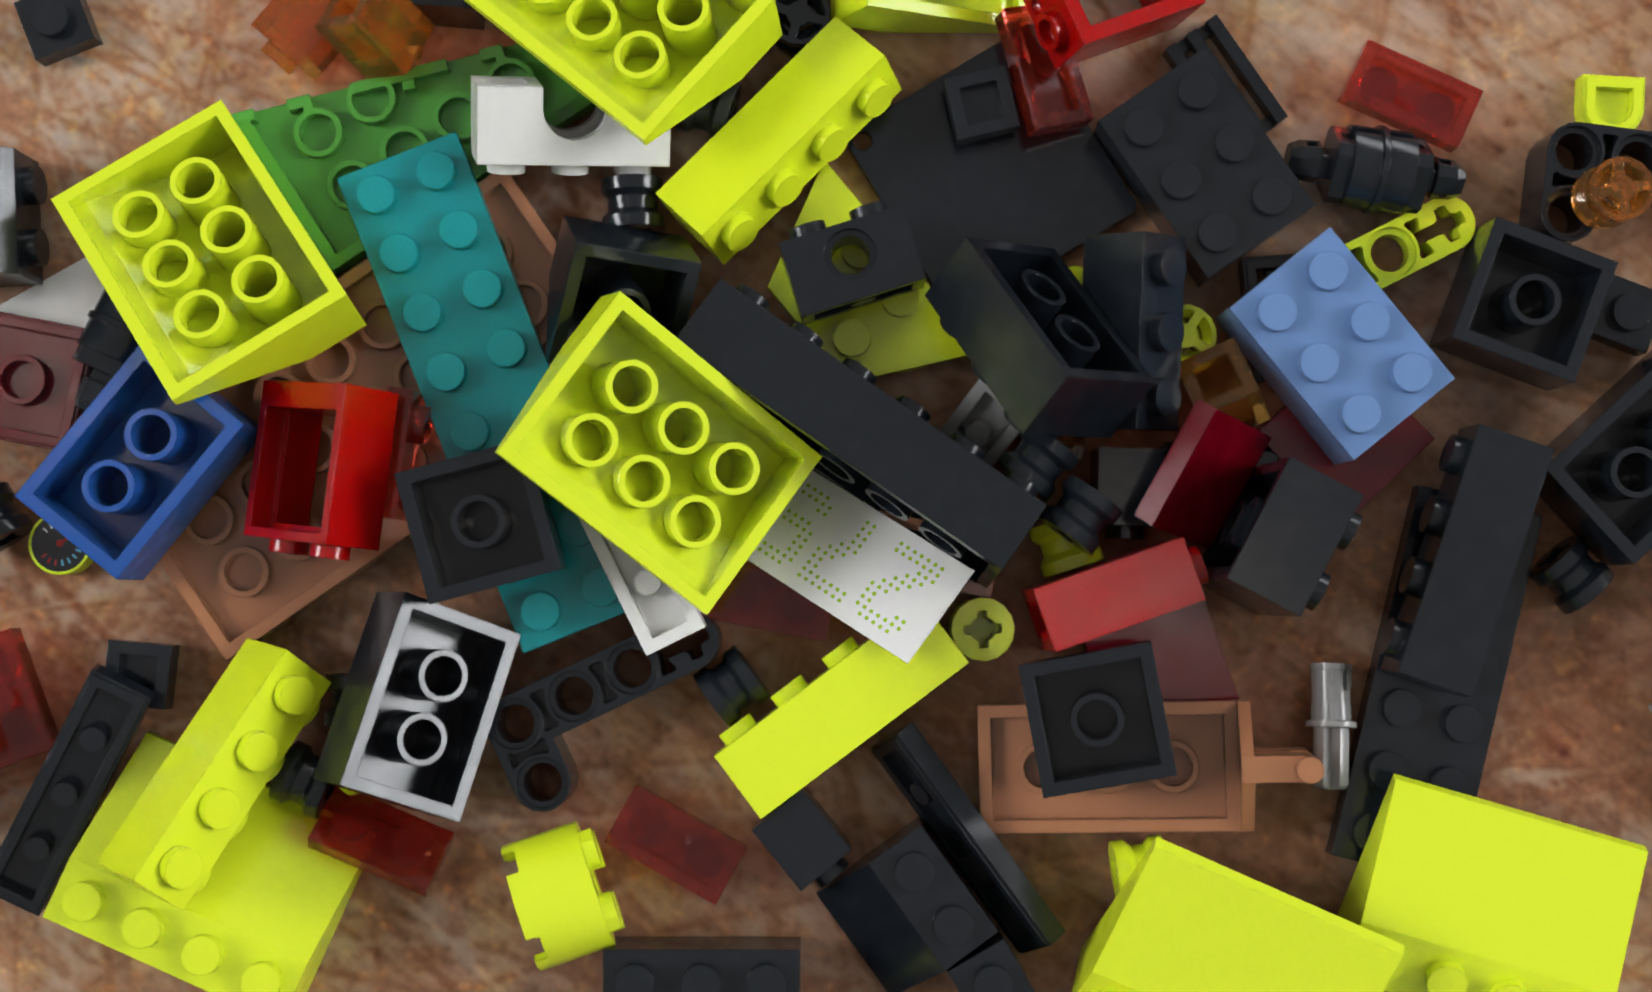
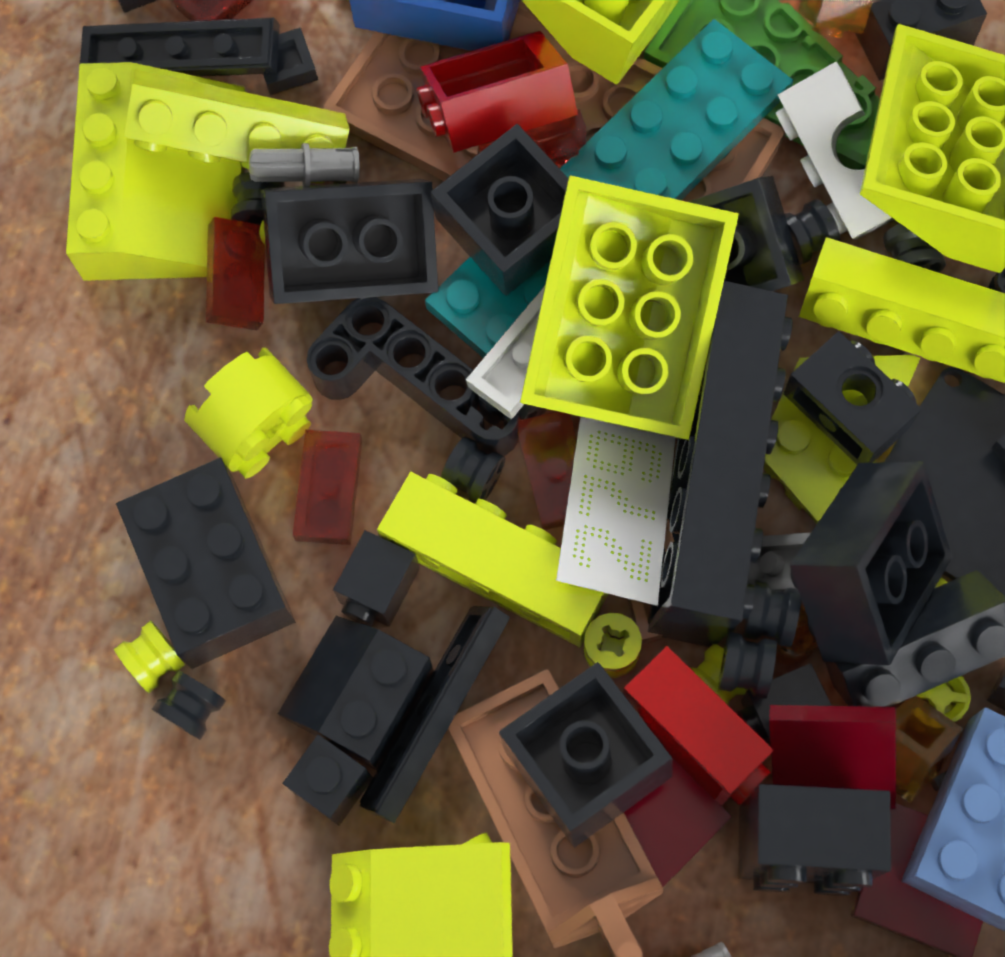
camera: 70 degrees right, 15 degrees down
none -> light grey axle [249,143,360,186]

